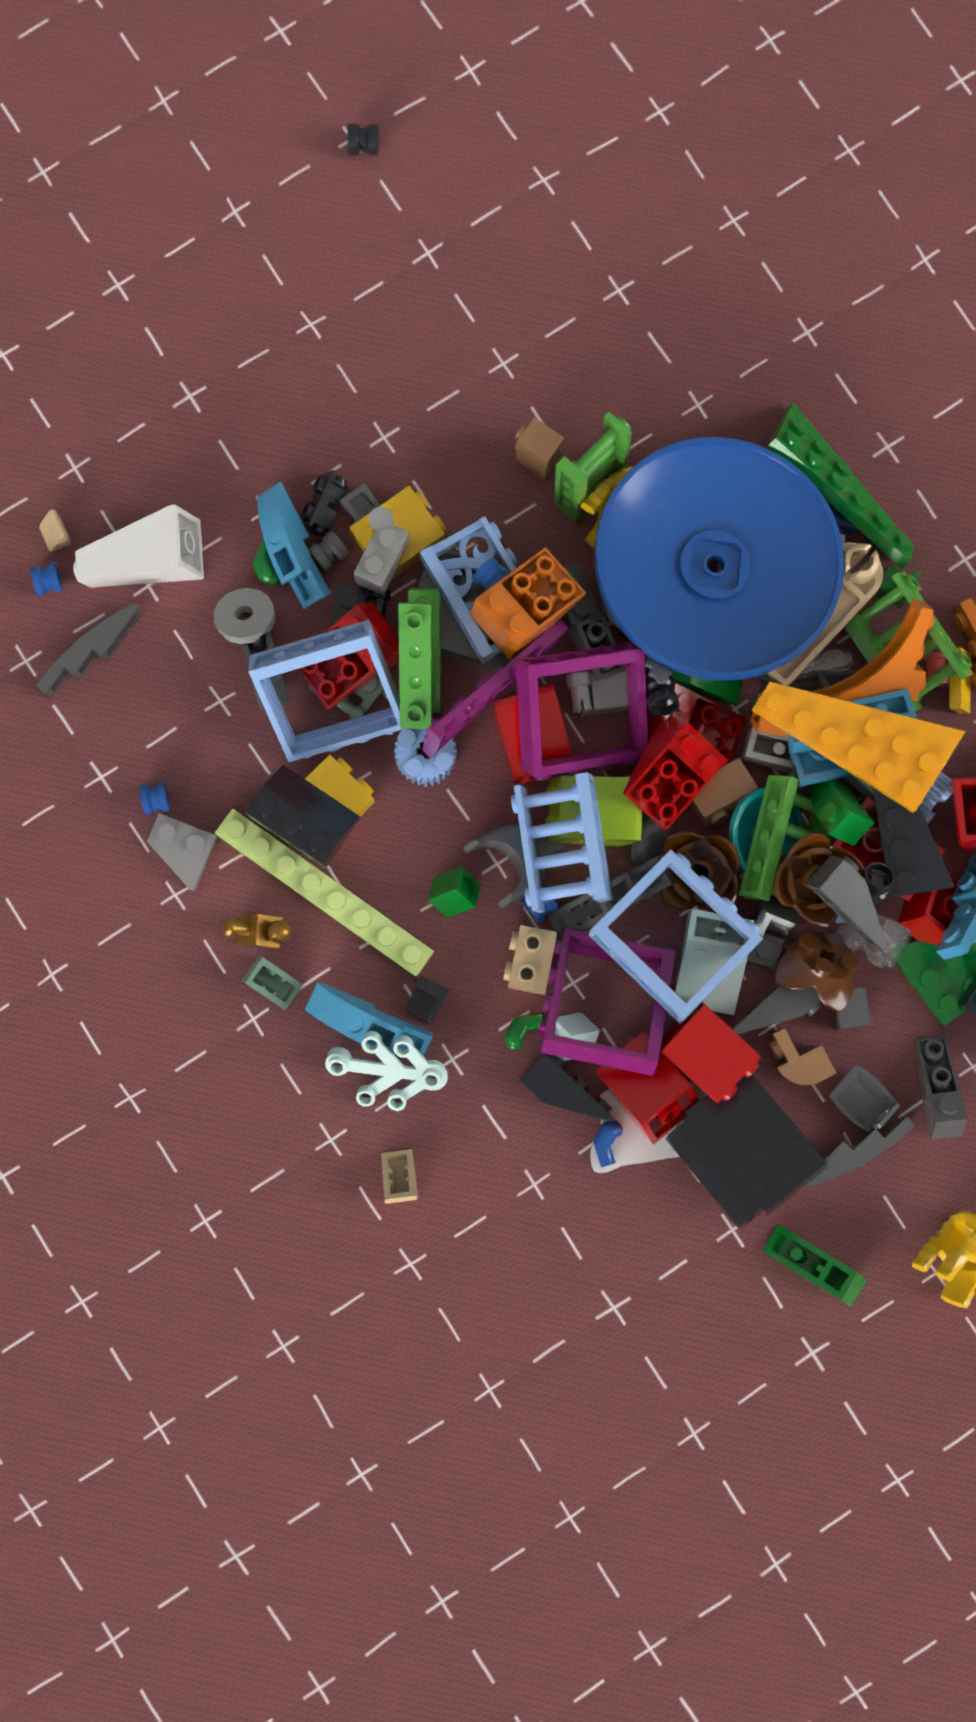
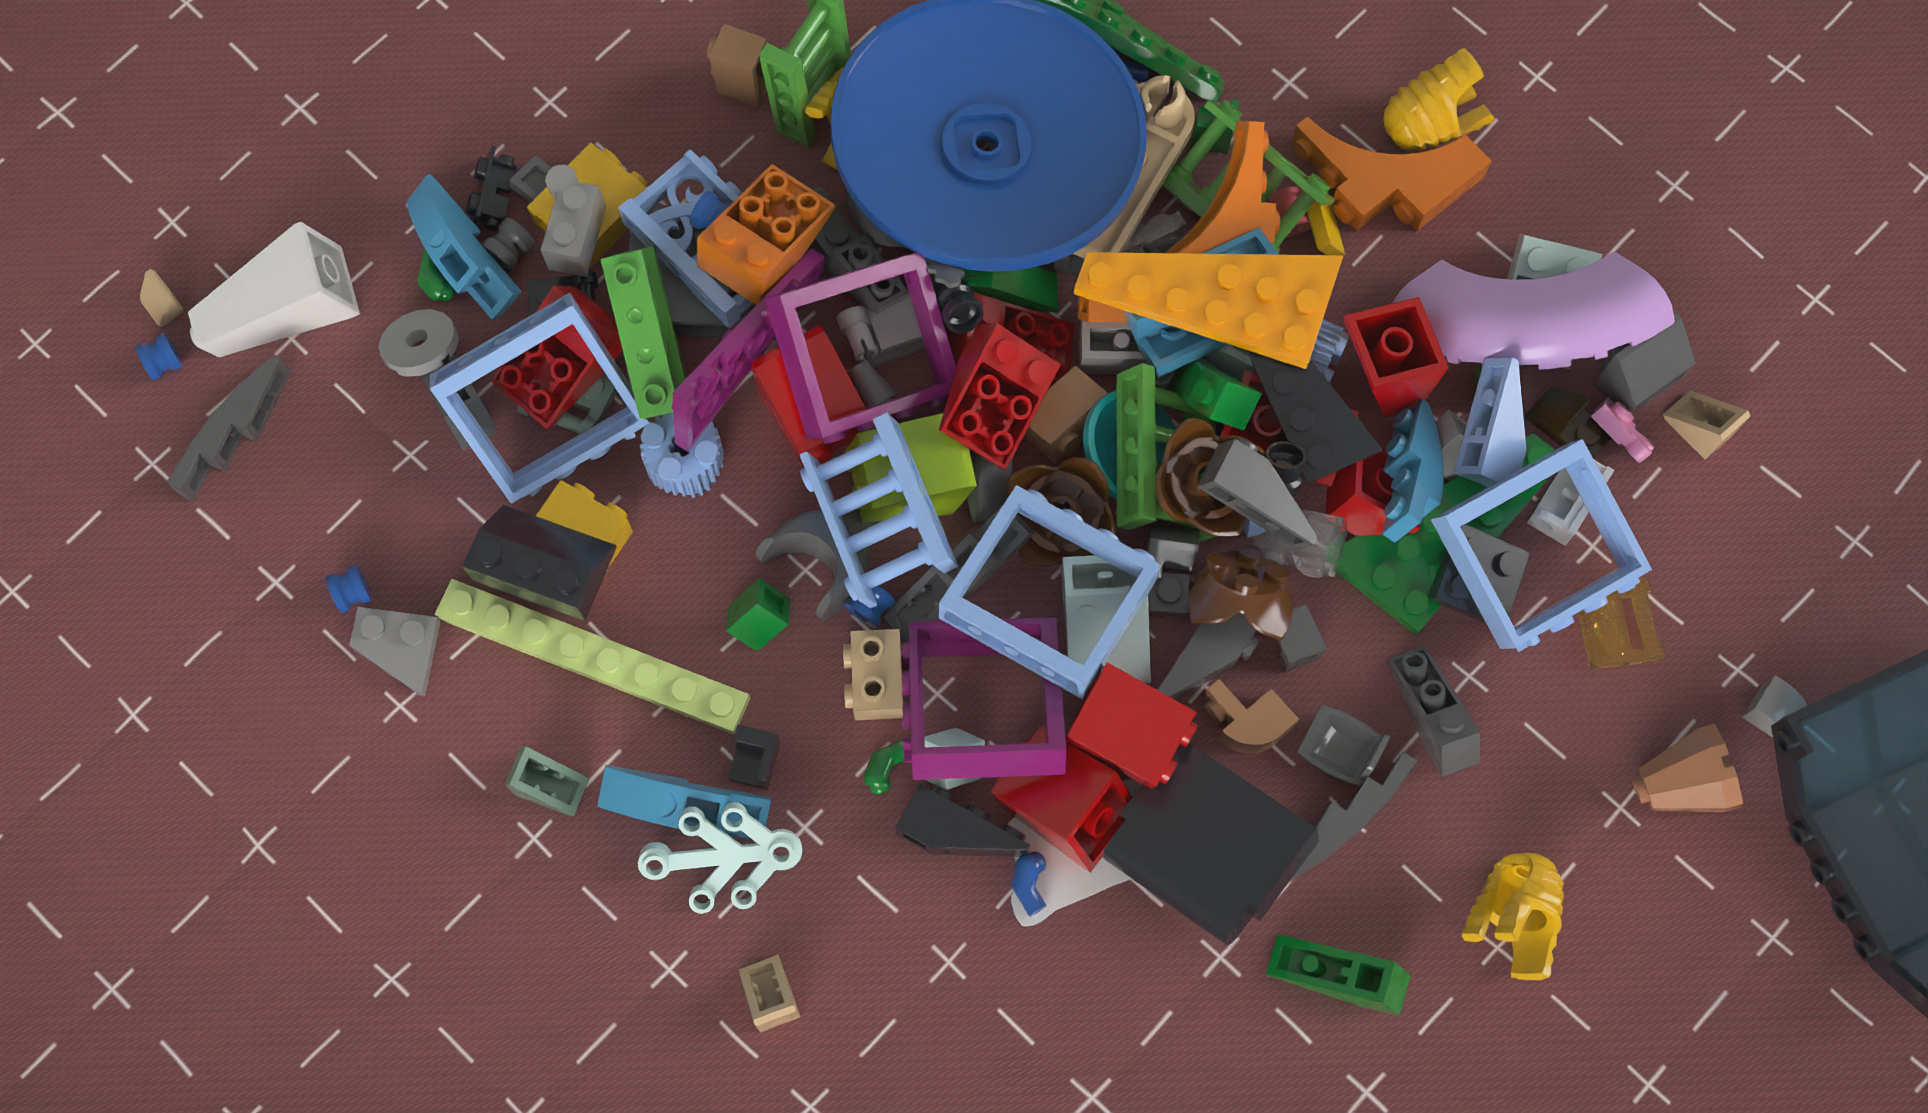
camera: 10 degrees left, 10 degrees down
pearl gold piece [221,914,291,948] -> none
none -> dark grey cone [847,360,898,408]

